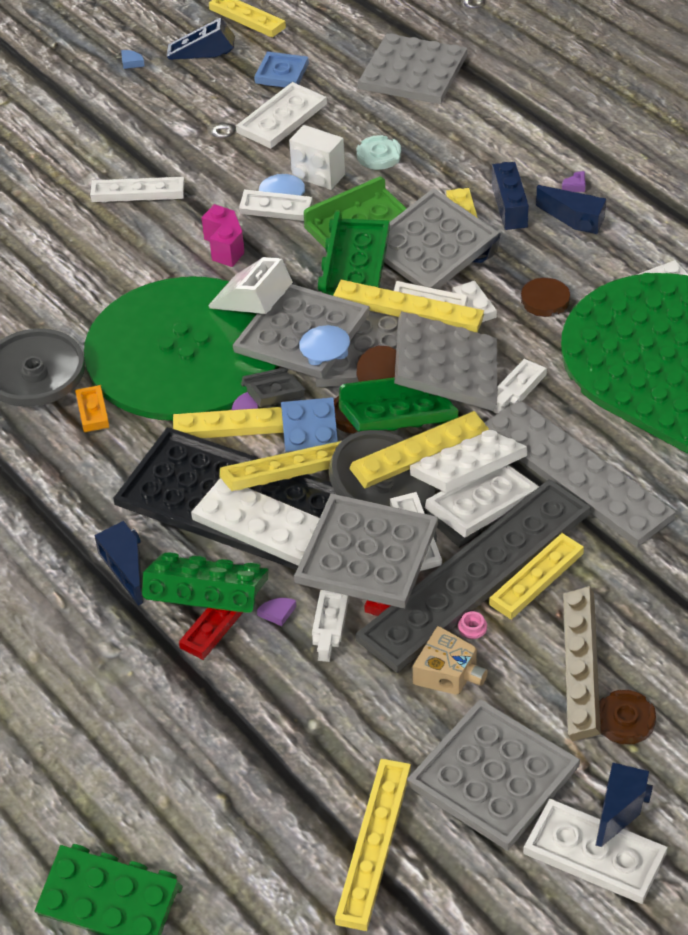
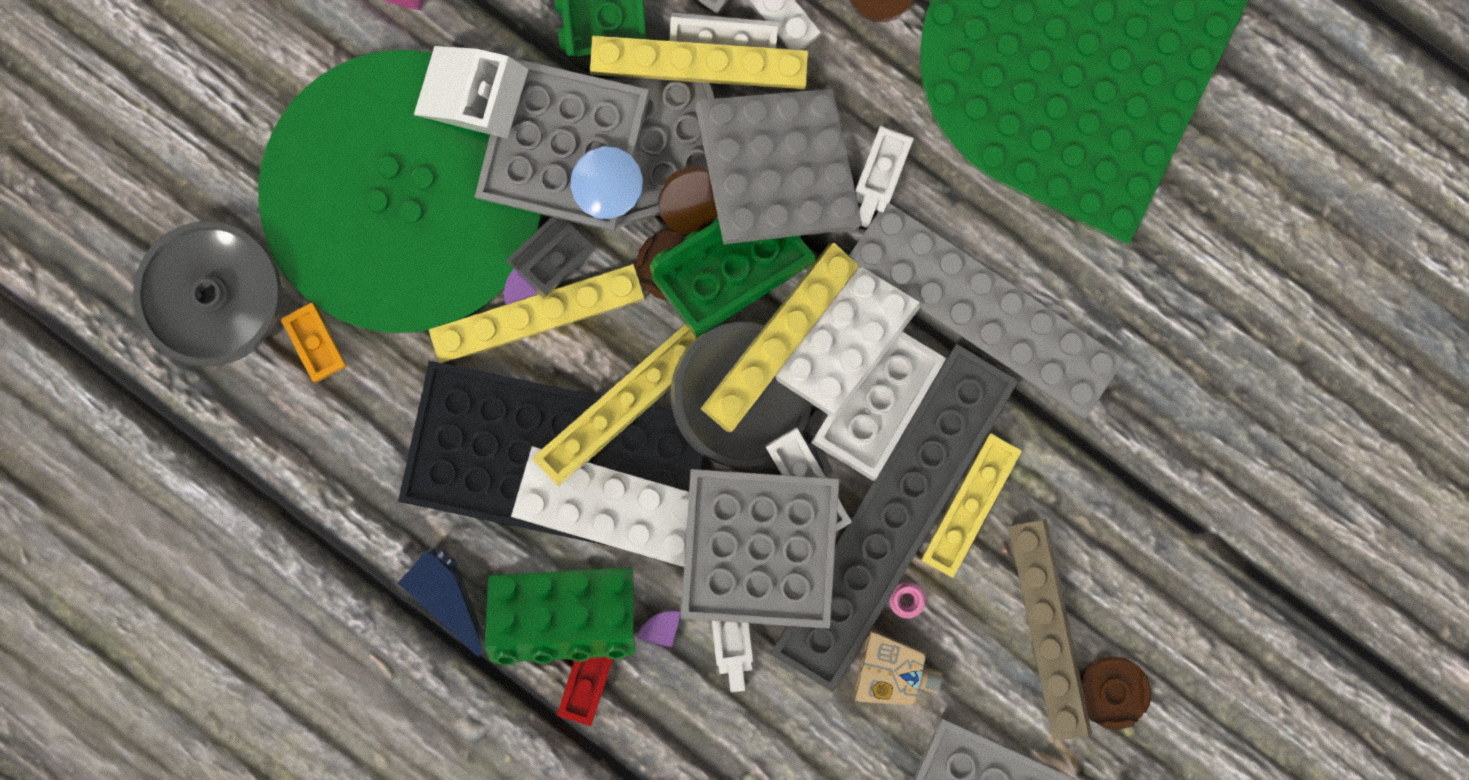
camera: 15 degrees left, 40 degrees up
medium blue plate [281,398,338,453] -> none

